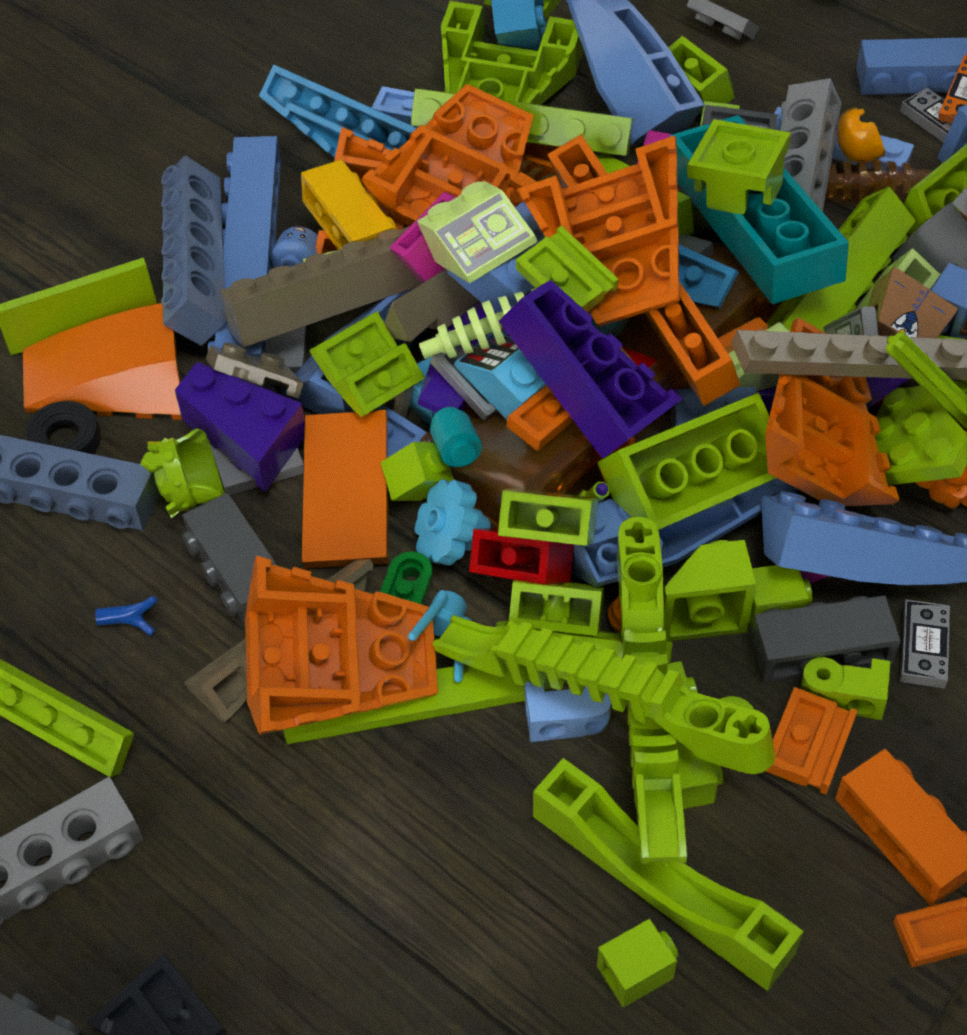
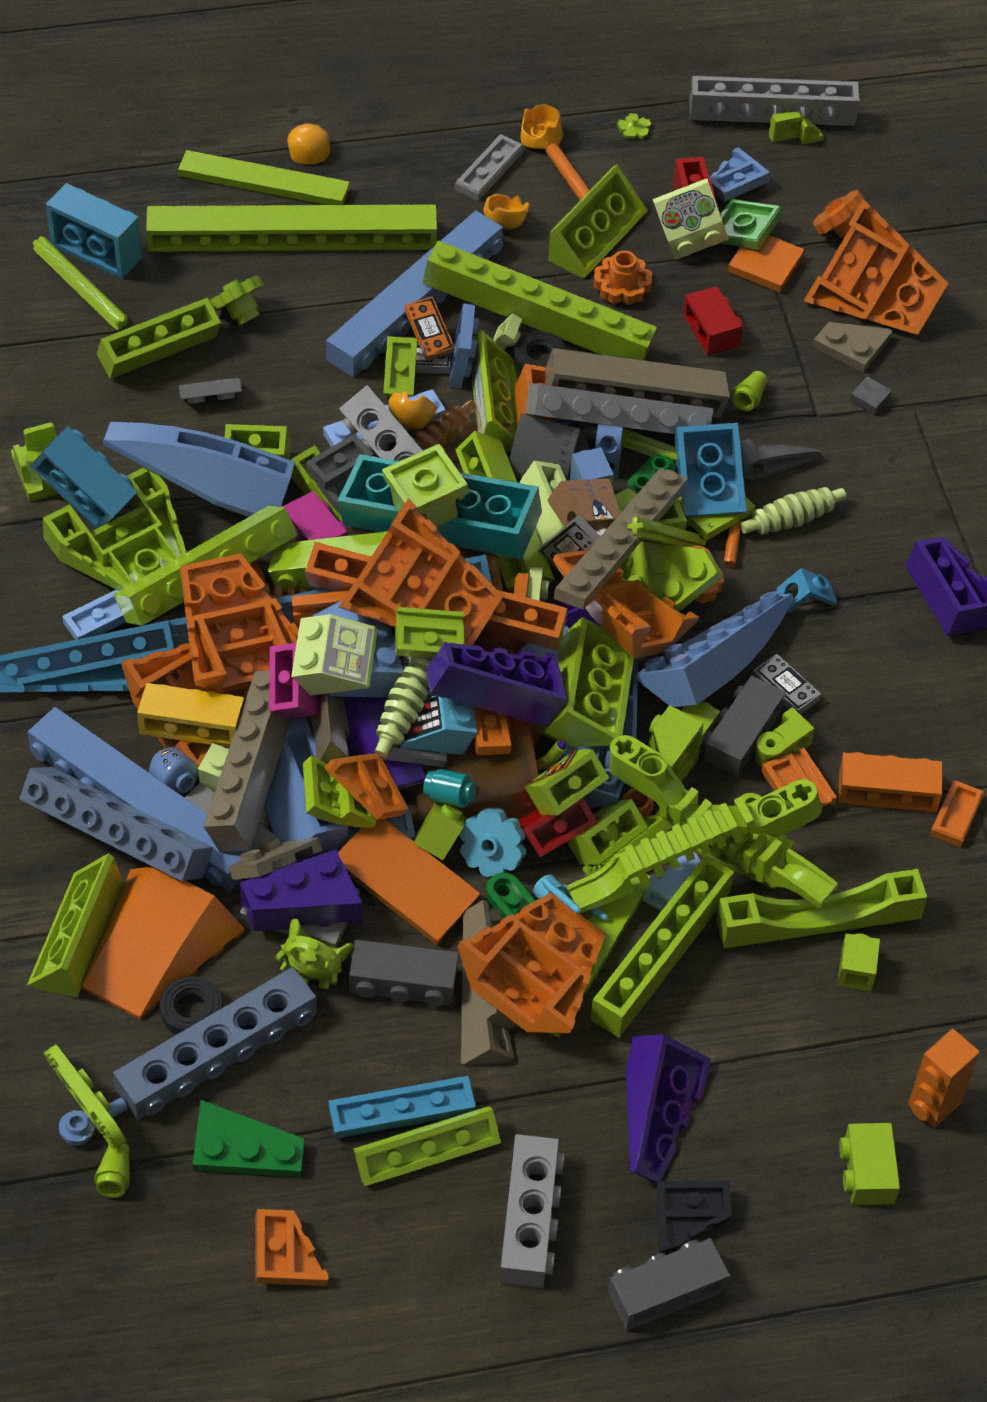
camera: 55 degrees left, 0 degrees up
blue bar [95,596,158,636] -> none
none -> orange wing [325,753,408,820]
none -> dark azure plate [328,1076,476,1139]
none -> lime plate [383,336,417,397]
none -> lime brick [590,855,734,1038]
none -> dark purple wedge [626,1034,711,1183]

